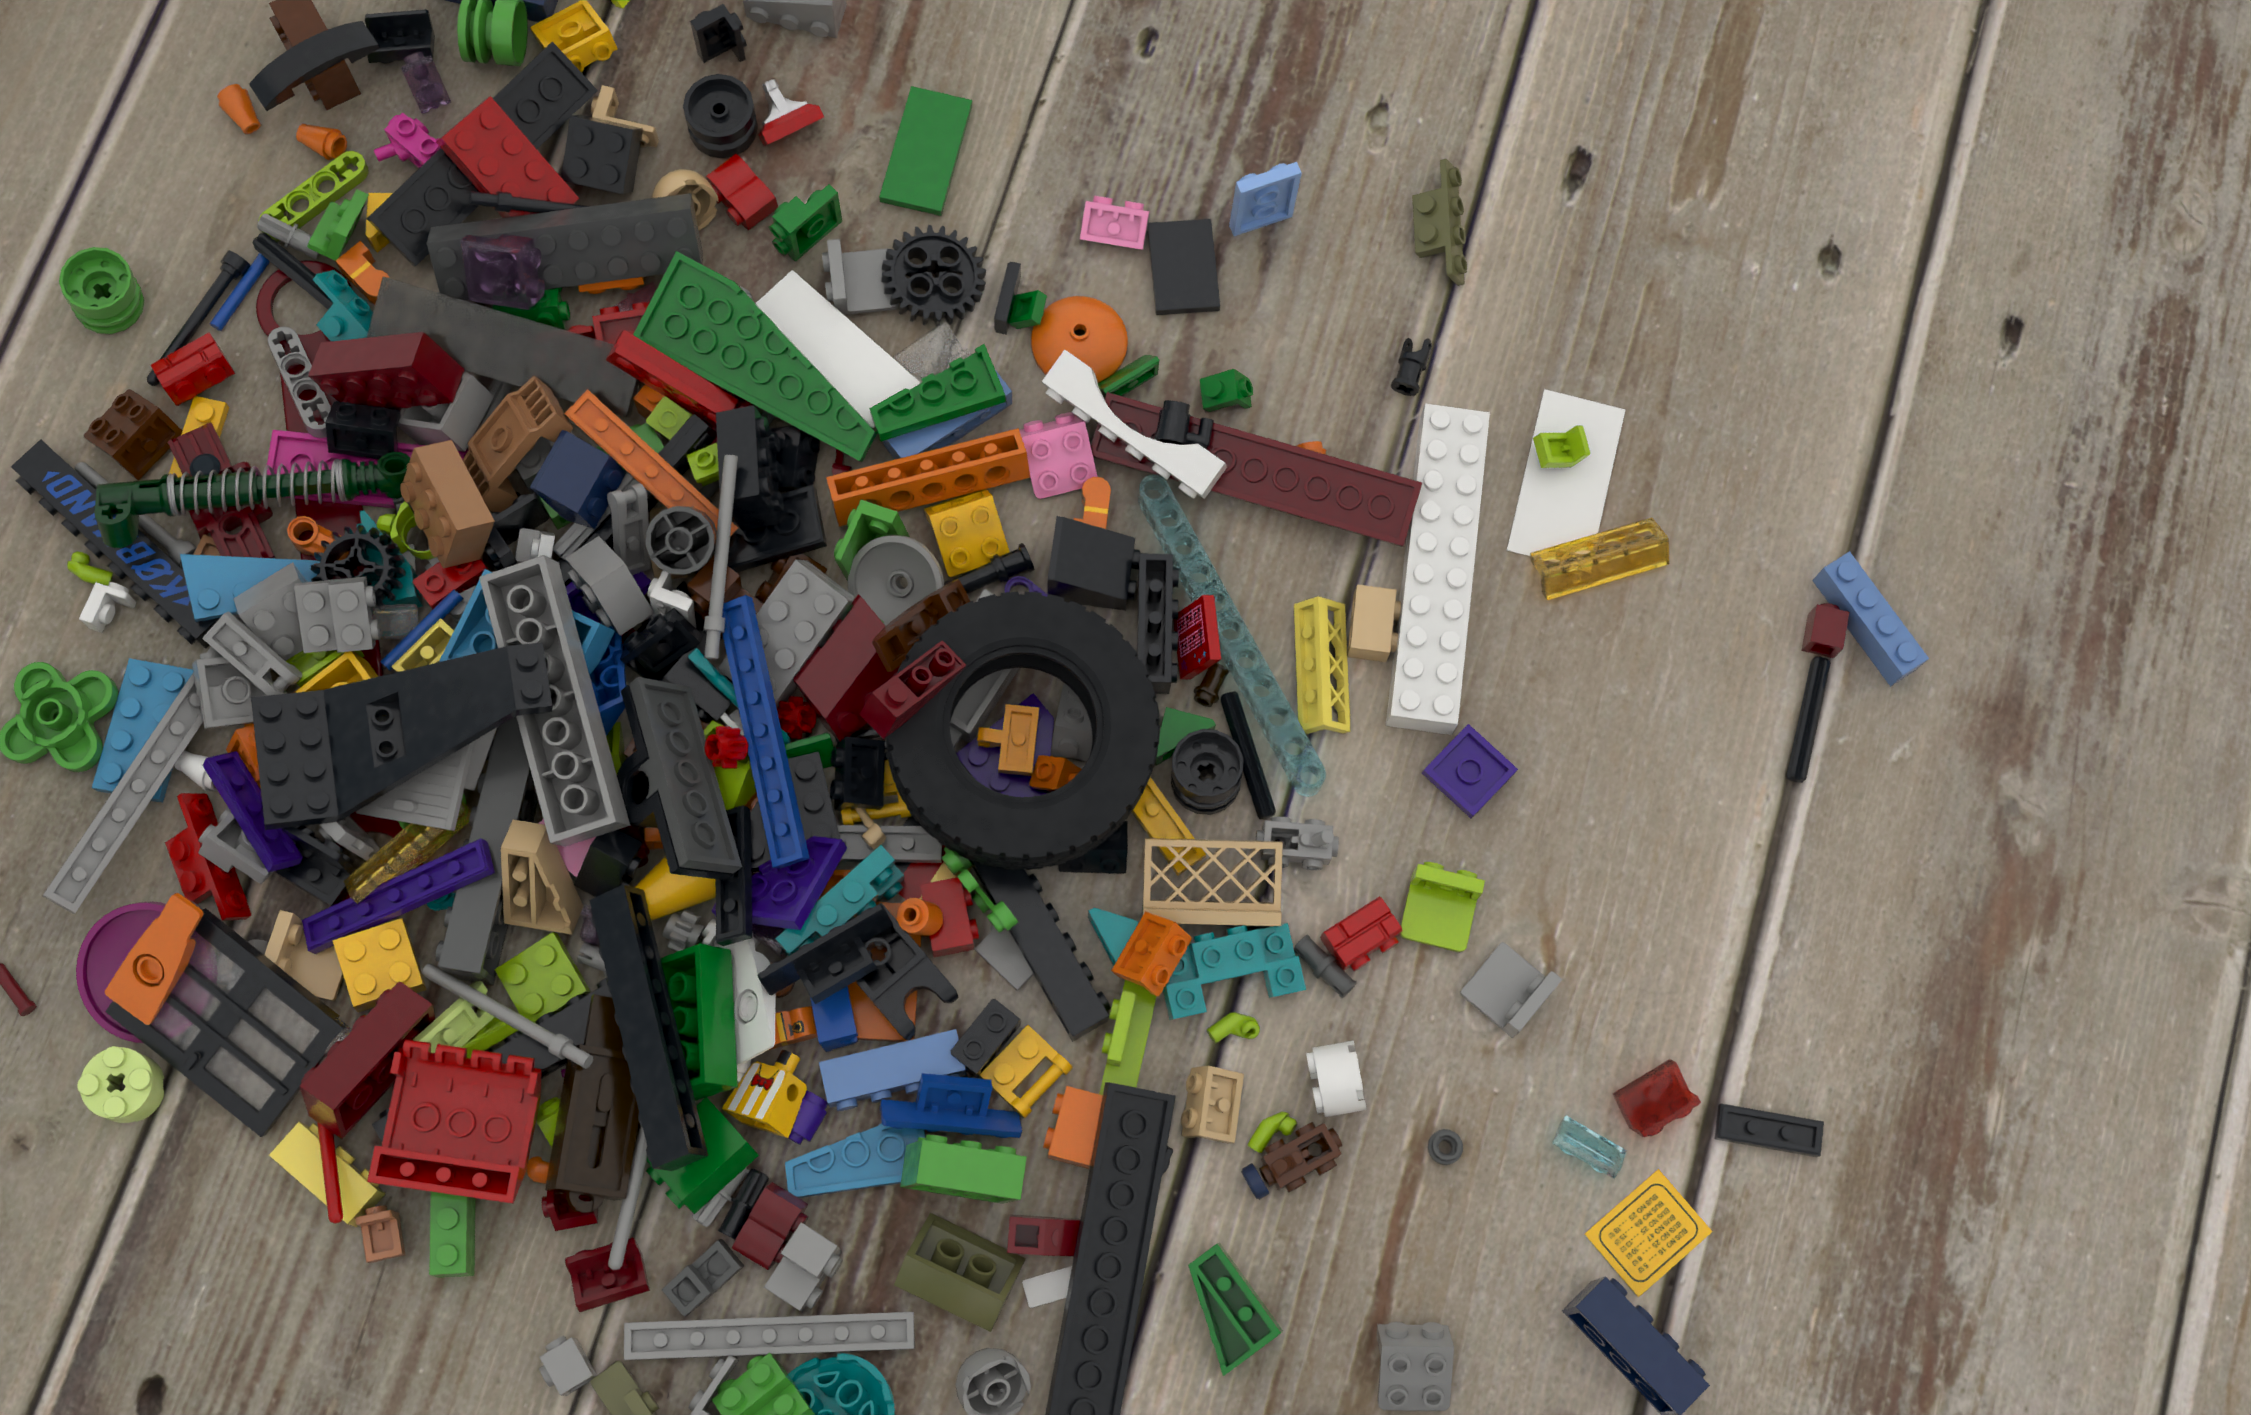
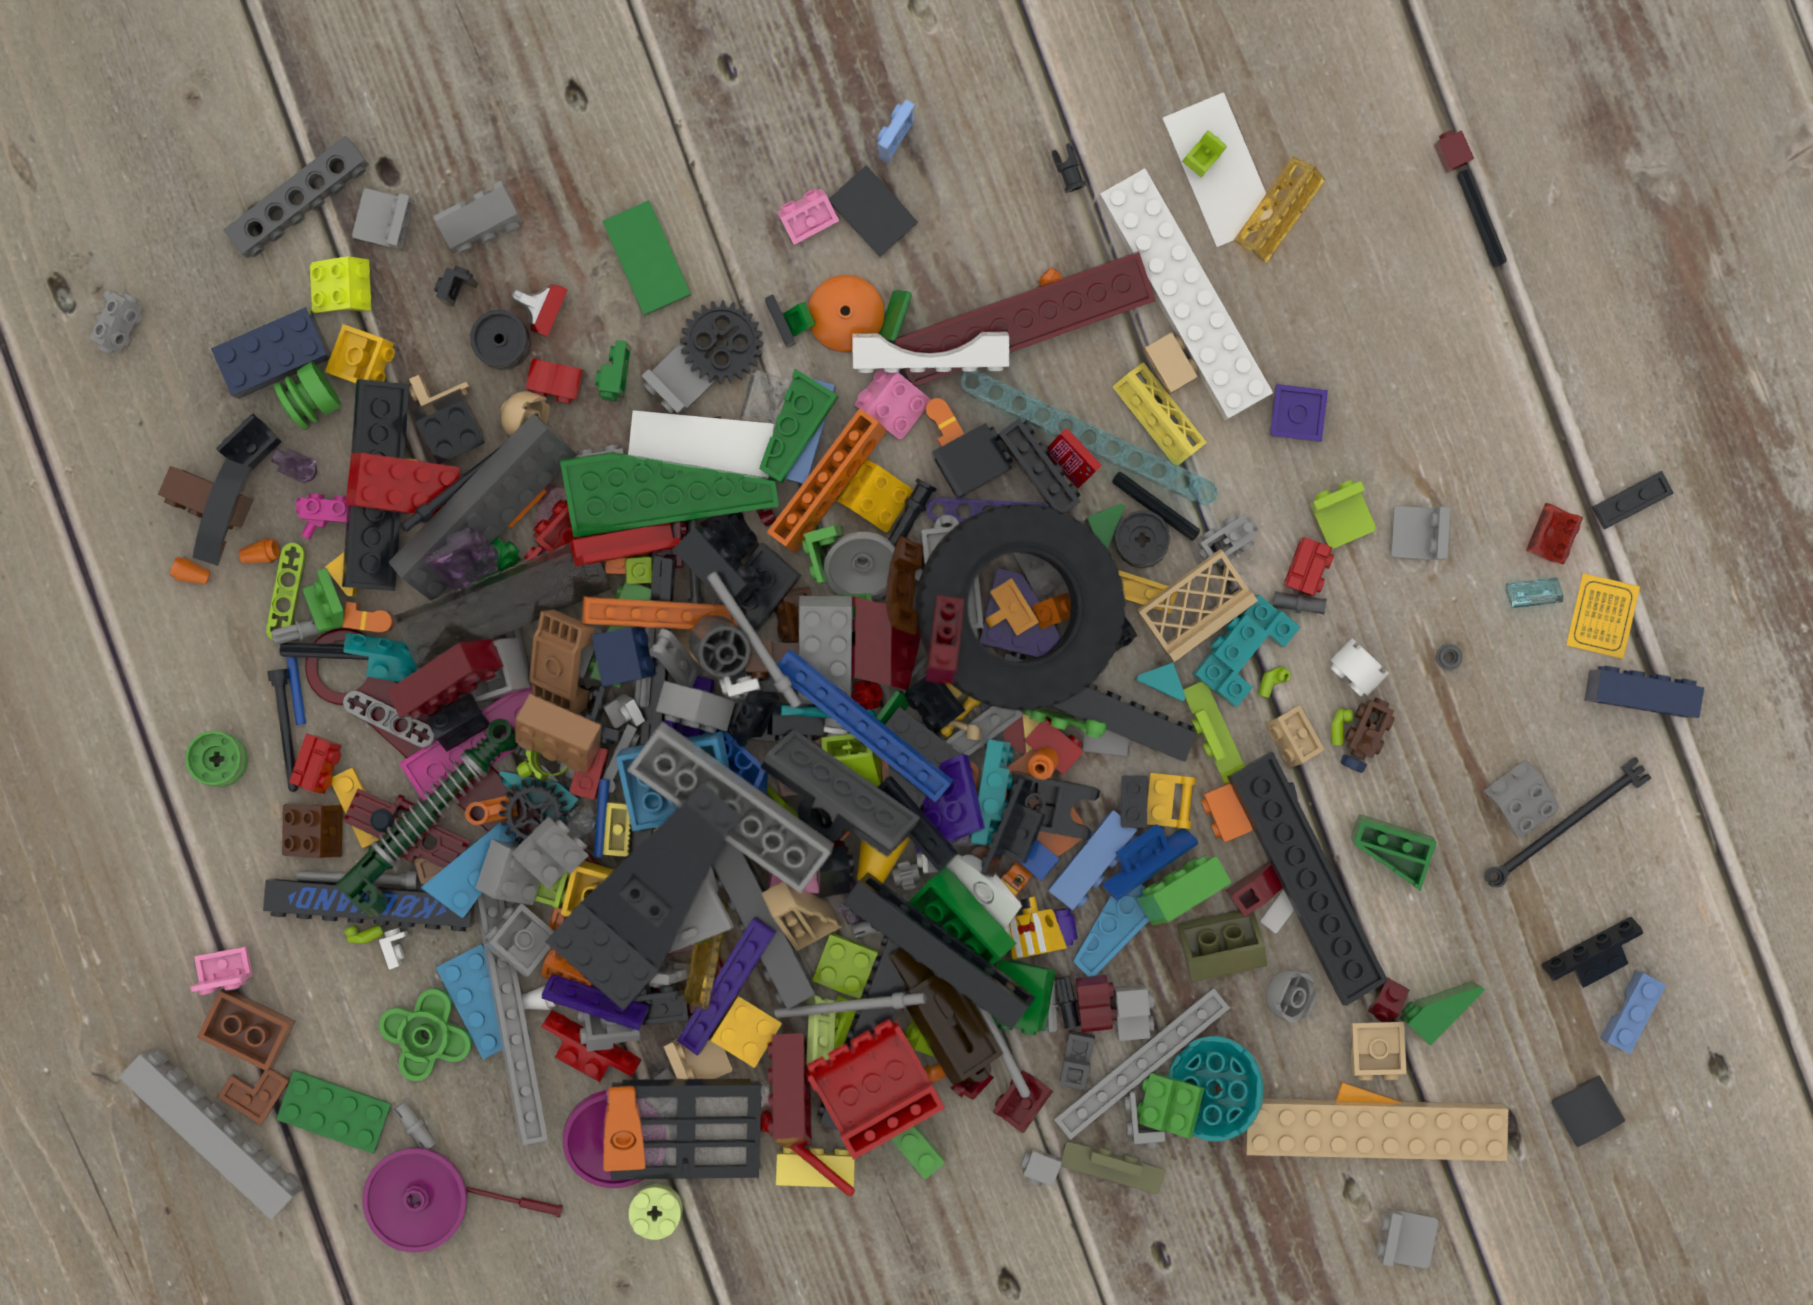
camera: 25 degrees left, 15 degrees up
light grey plate [202,611,302,696] -> none
nougat bracket [355,1205,405,1263] -> none
lime bracket [686,443,719,486] -> none
red gear [704,726,748,769] -> none
orange bracket [1111,911,1192,997] -> none
black piece [1154,400,1214,448] -> none
dark brown pin [1194,663,1229,707] -> none
green bracket [1200,369,1253,412] -> none
olive bracket [1412,159,1467,286] -> none
medium blue brick [1812,551,1929,687] -> none

